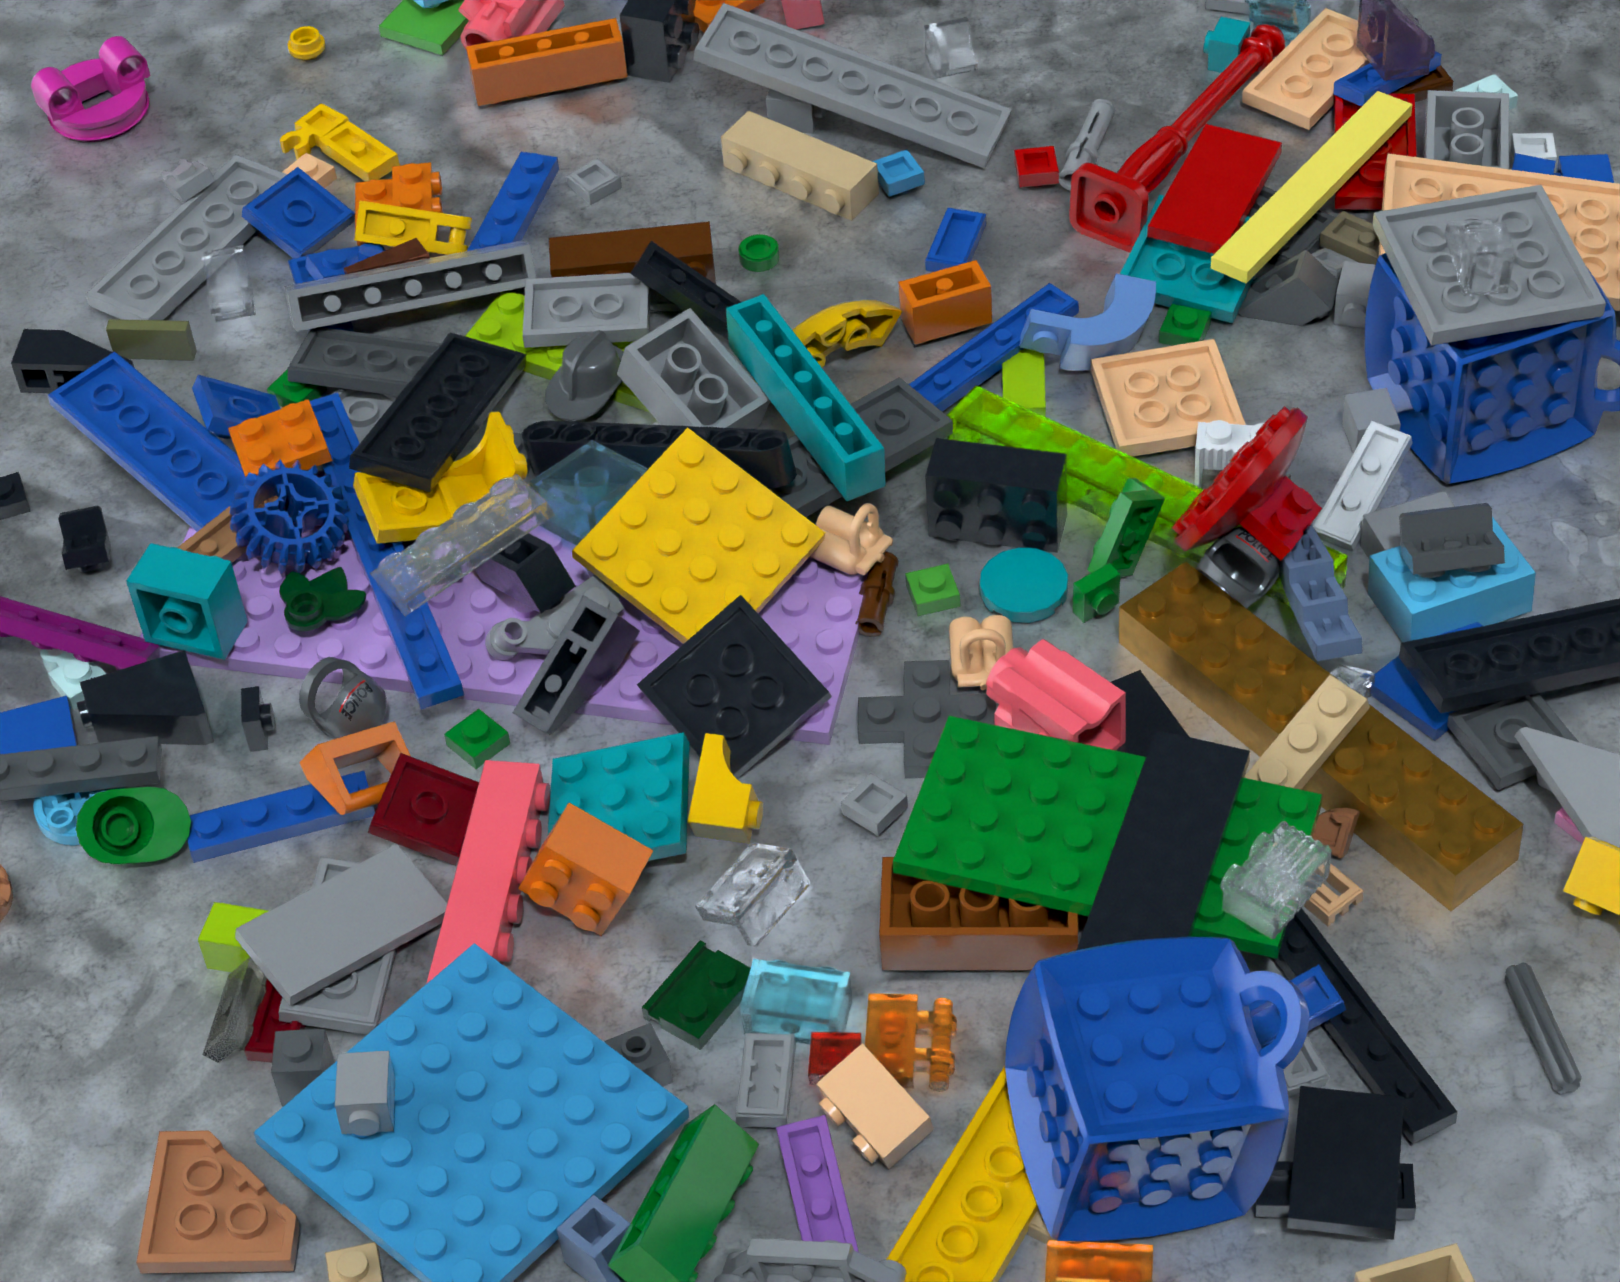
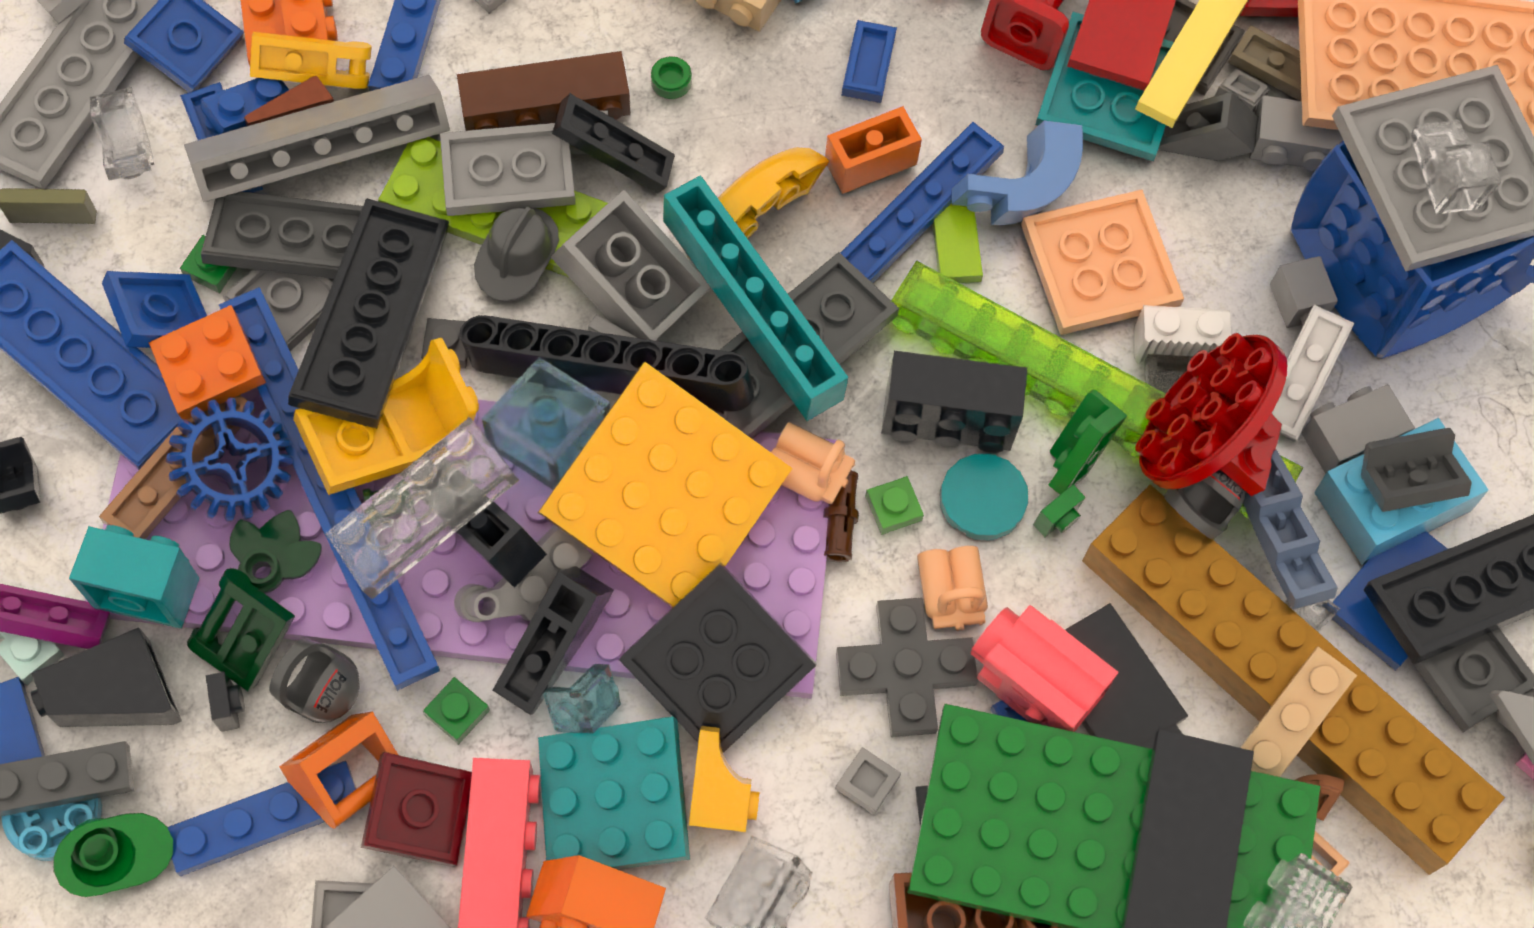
camera: 15 degrees left, 20 degrees up
green plate [1159,304,1211,346] -> none
none -> dark green plate [187,568,295,692]
none -> clear light blue bracket [543,664,621,734]

